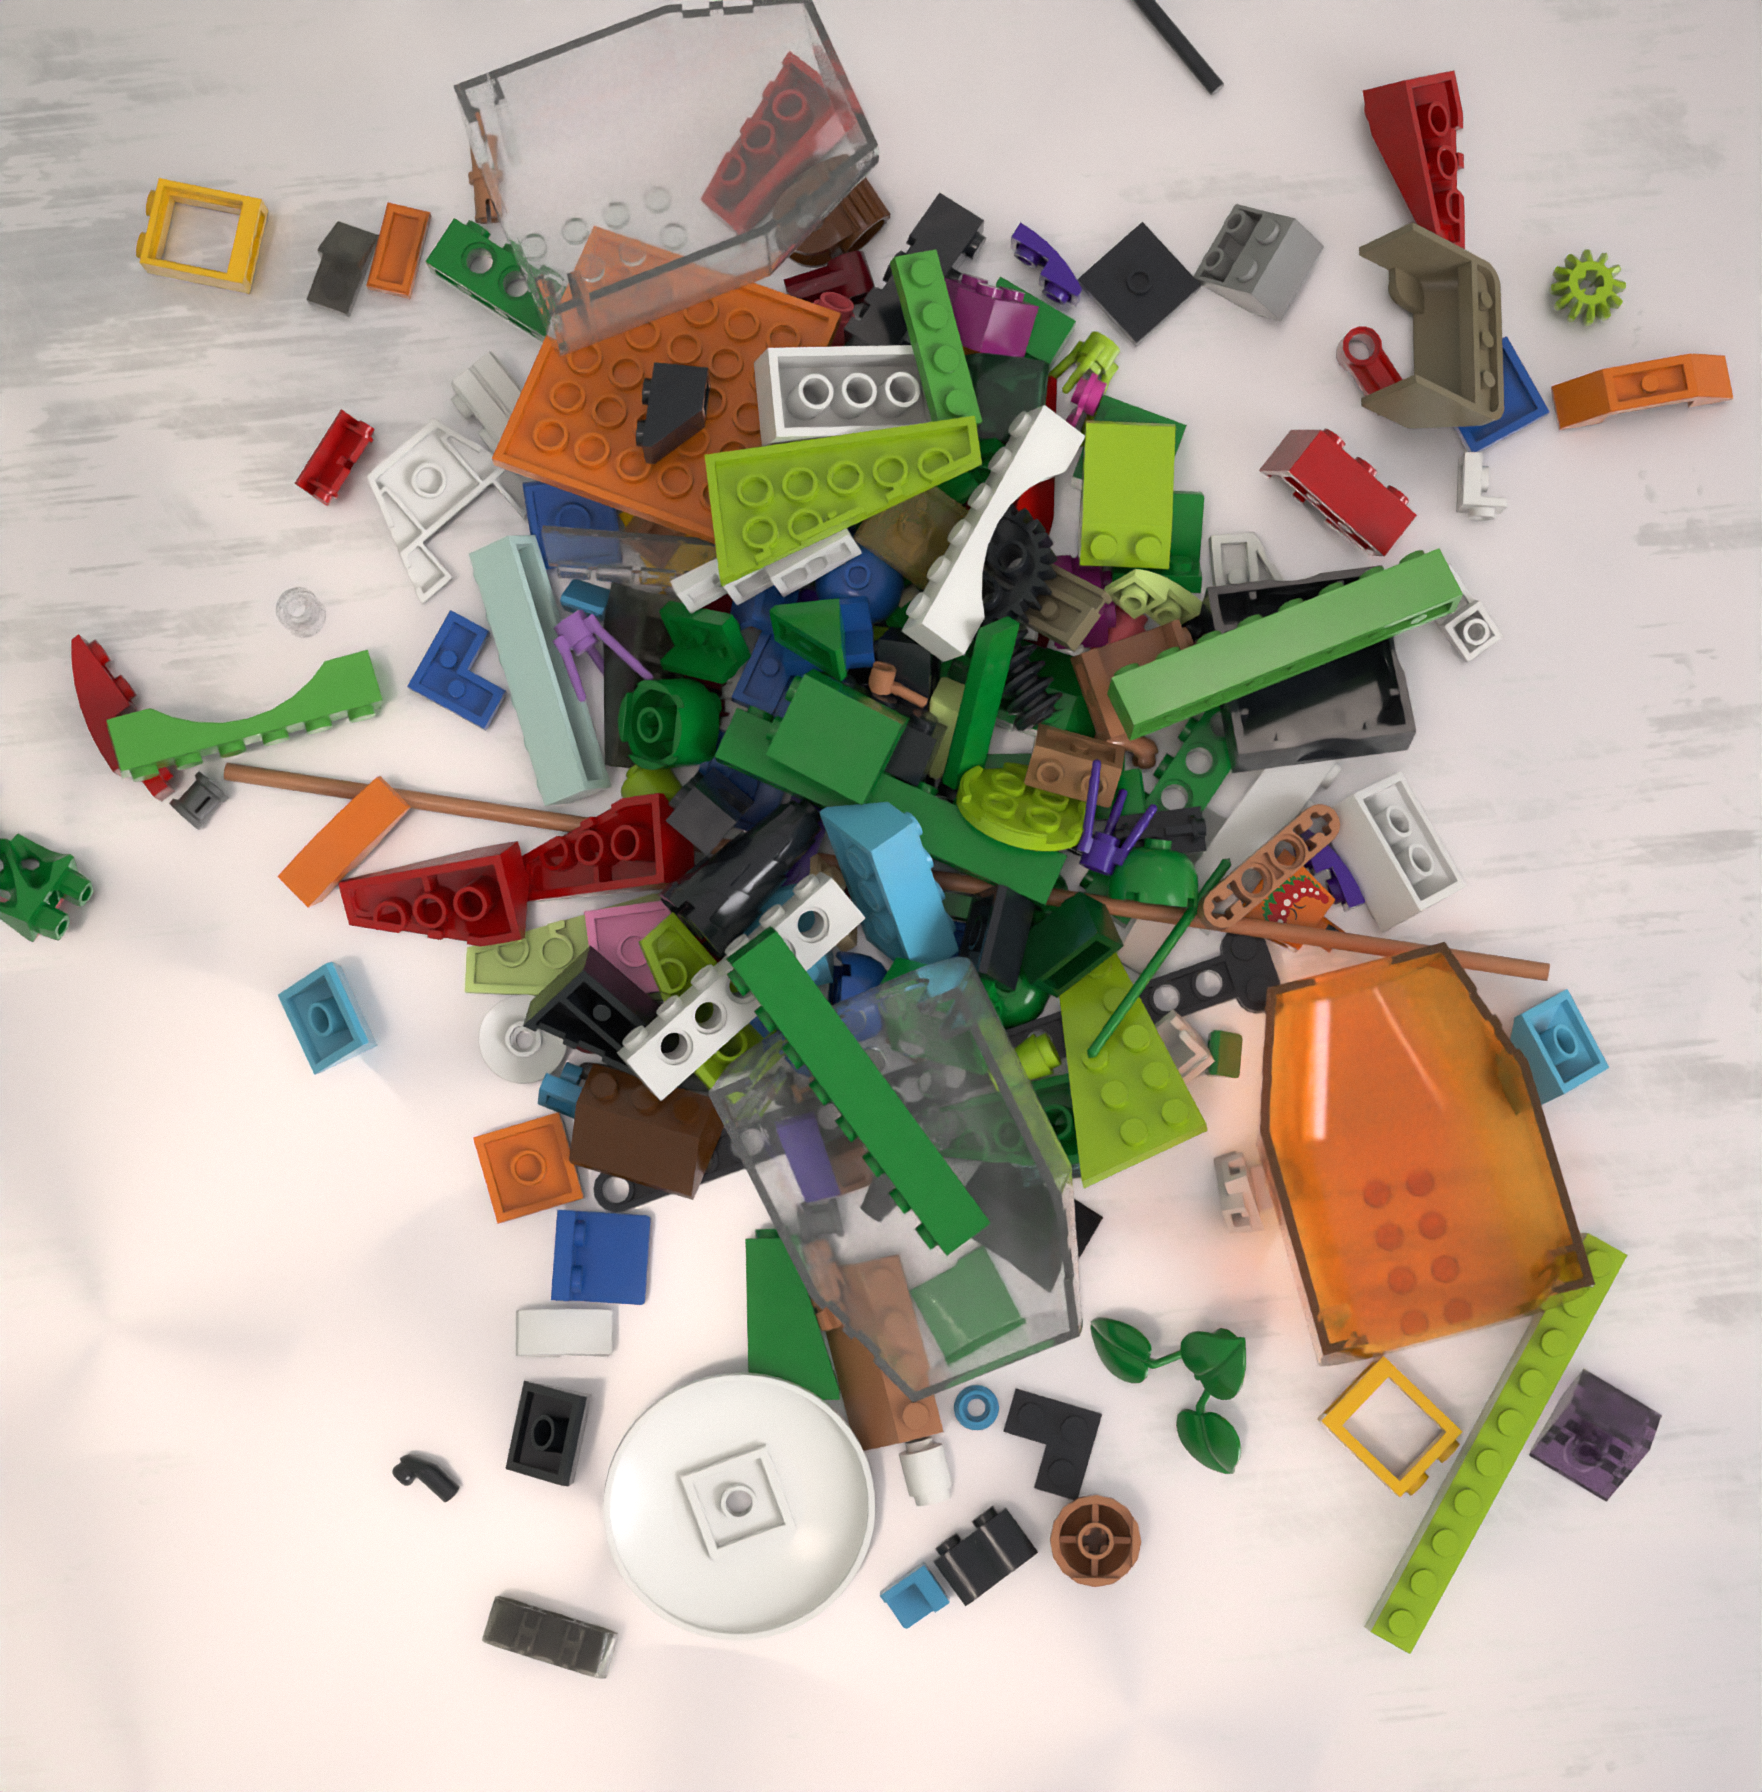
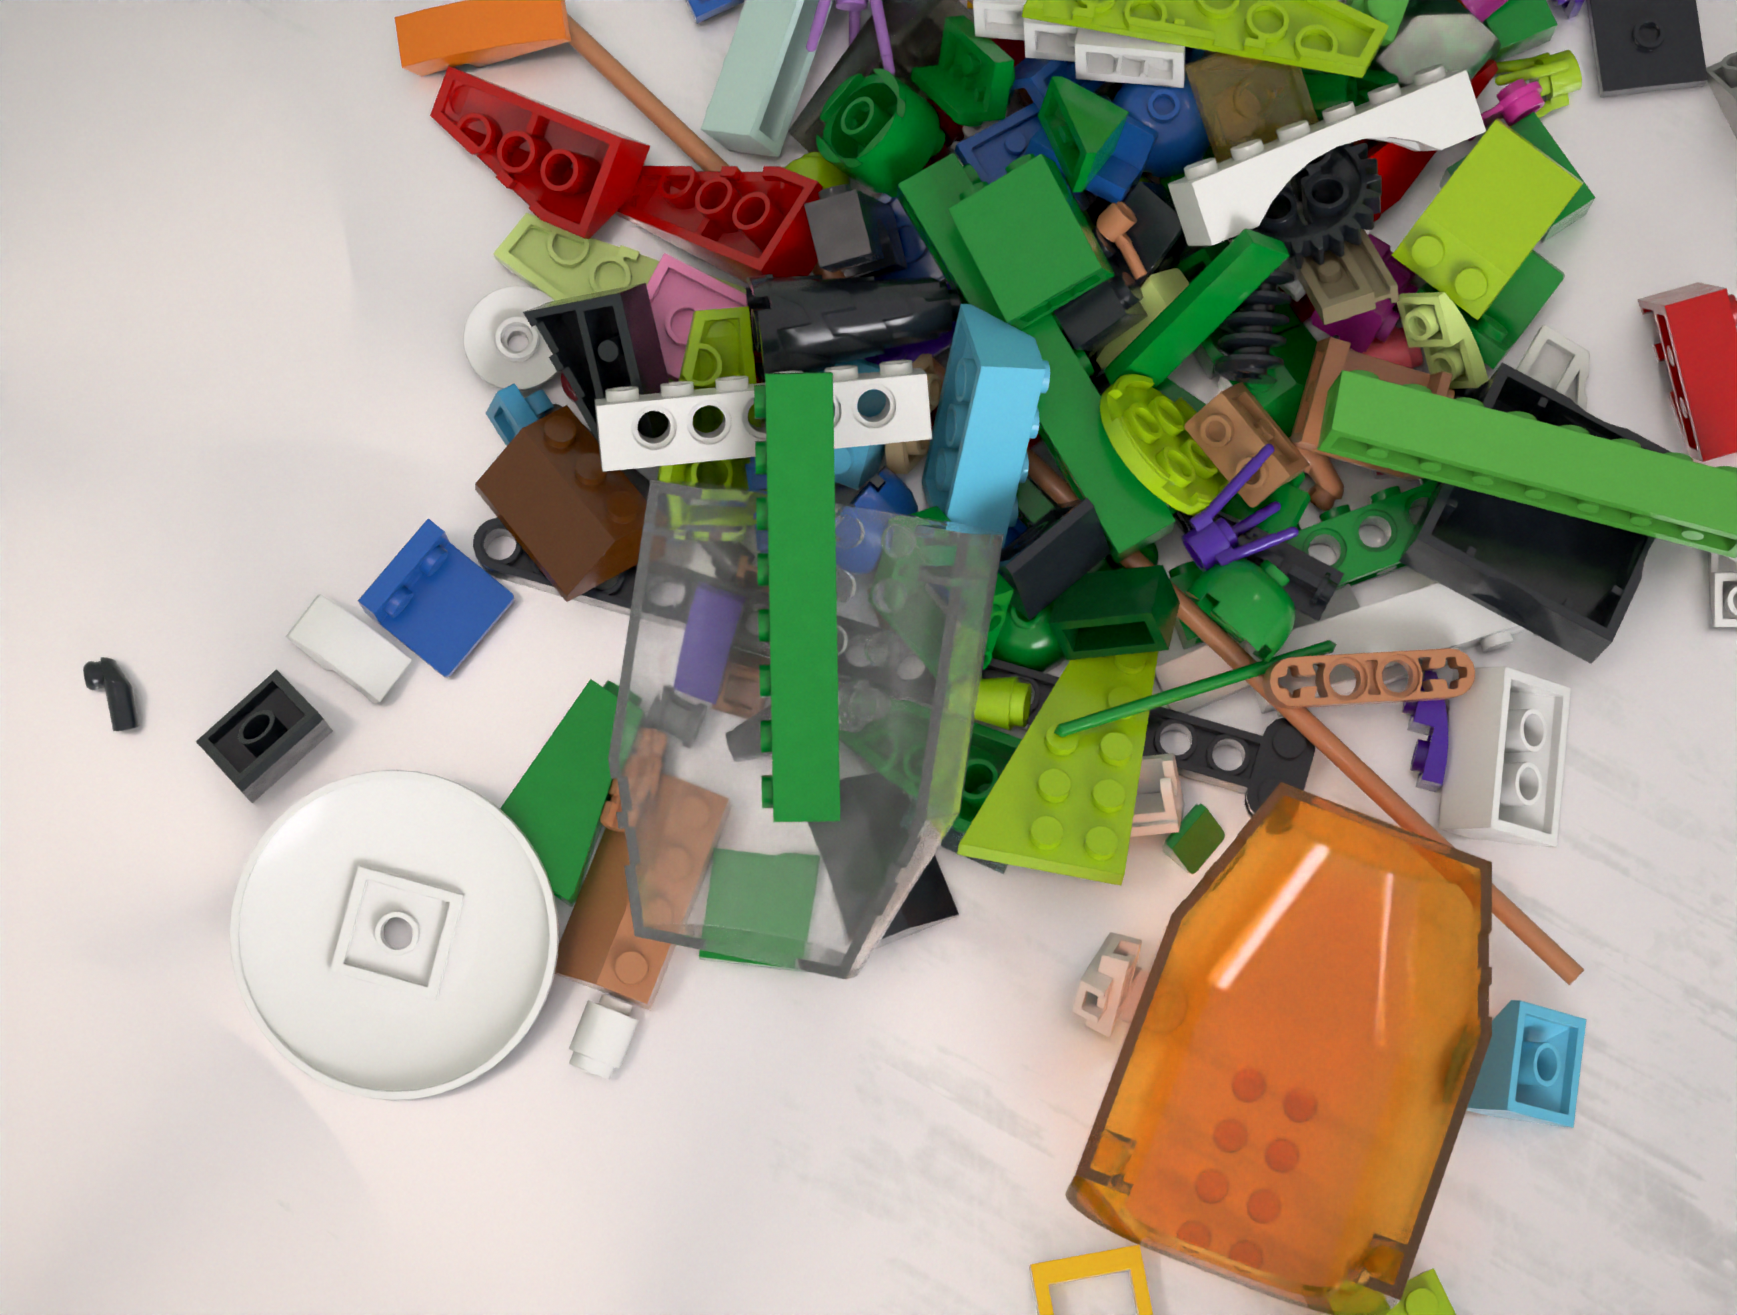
camera: 30 degrees right, 5 degrees down
medium azure slope [278,962,378,1075] -> none
orange plate [473,1112,585,1224] -> none
clear smoke beam [481,1596,619,1679] -> none
dark azure panel [879,1562,950,1629] -> none
black brick [933,1506,1038,1607] -> none
dark azure plate [954,1385,999,1430] -> none
black plate [1003,1388,1102,1500] -> none
nougat cylinder [1050,1494,1141,1587] -> none
green plant [1090,1317,1246,1474] -> none
torso [1242,848,1345,953] -> none

